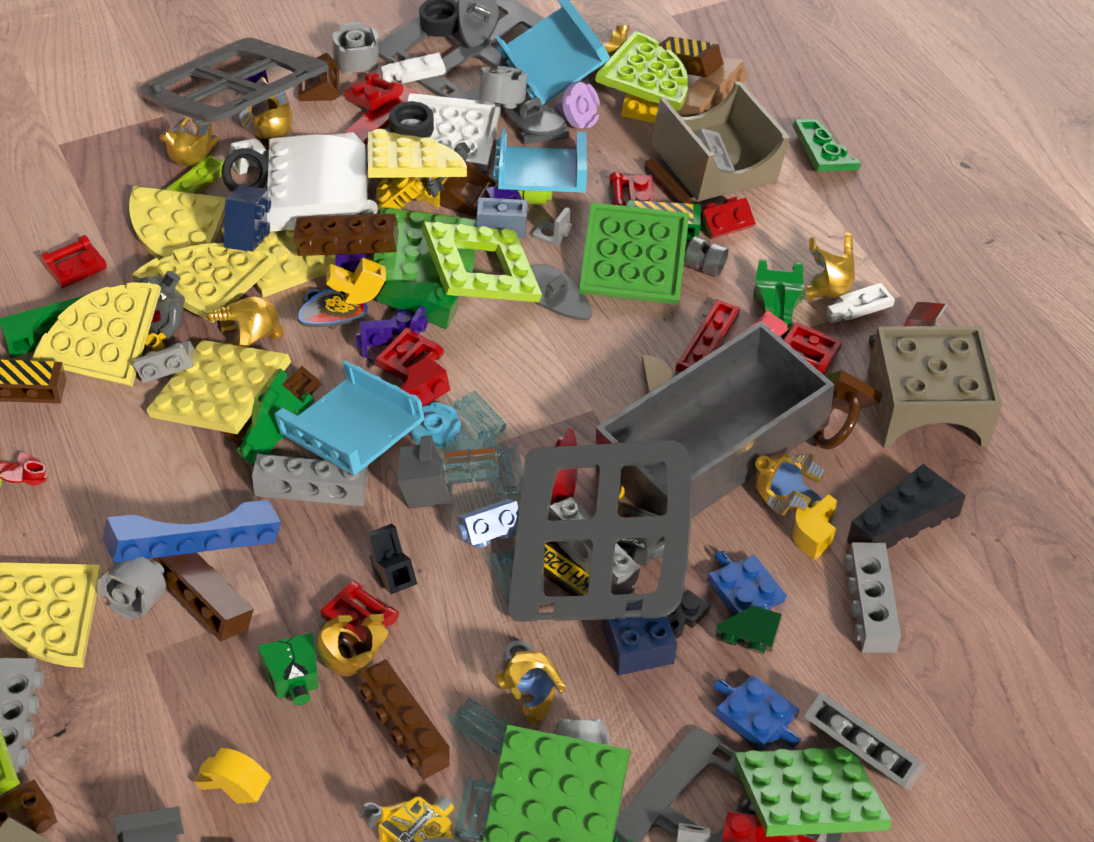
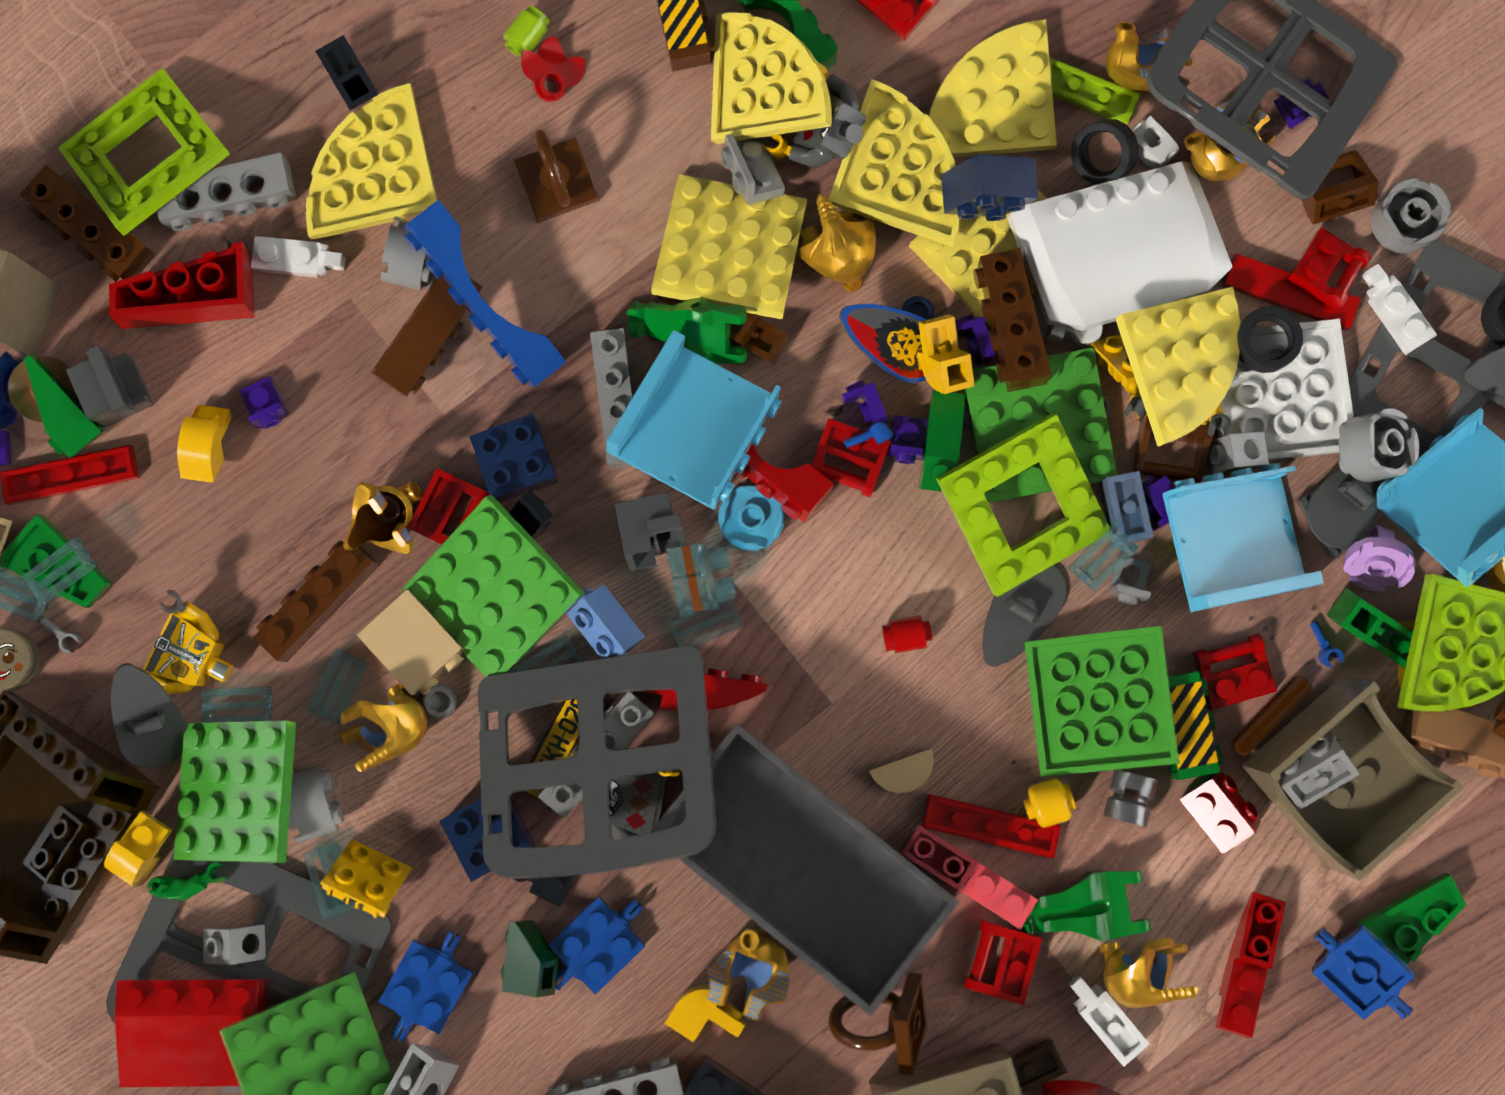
camera: 80 degrees right, 35 degrees up
green torso [258,632,319,706] -> none
clear light blue tile [454,391,506,441] -> none
none -> red wedge [109,241,255,329]
none -> dark purple bracket [239,377,289,429]
none -> white hinge [251,236,346,278]
none -> clear light blue tile [303,842,356,920]
none -> yellow hinge [320,839,412,918]
none -> tan brick [357,589,465,696]
none -> bright green plate [402,495,584,677]
none -> dark blue brick [469,414,559,503]
none -> reddish brown tile [514,129,599,223]
none -> blue hand [844,422,893,448]
none -> red brick [882,615,932,654]
none -> yellow head [1023,778,1076,828]
none -> clear light blue tile [1069,524,1139,591]
none -> light grey bracket [1207,432,1269,475]
none -> red slope [1215,892,1286,1039]
none -> blue hand [1310,621,1345,668]
none -> blue plate [1312,924,1415,1020]
none -> green slope [1326,588,1413,668]

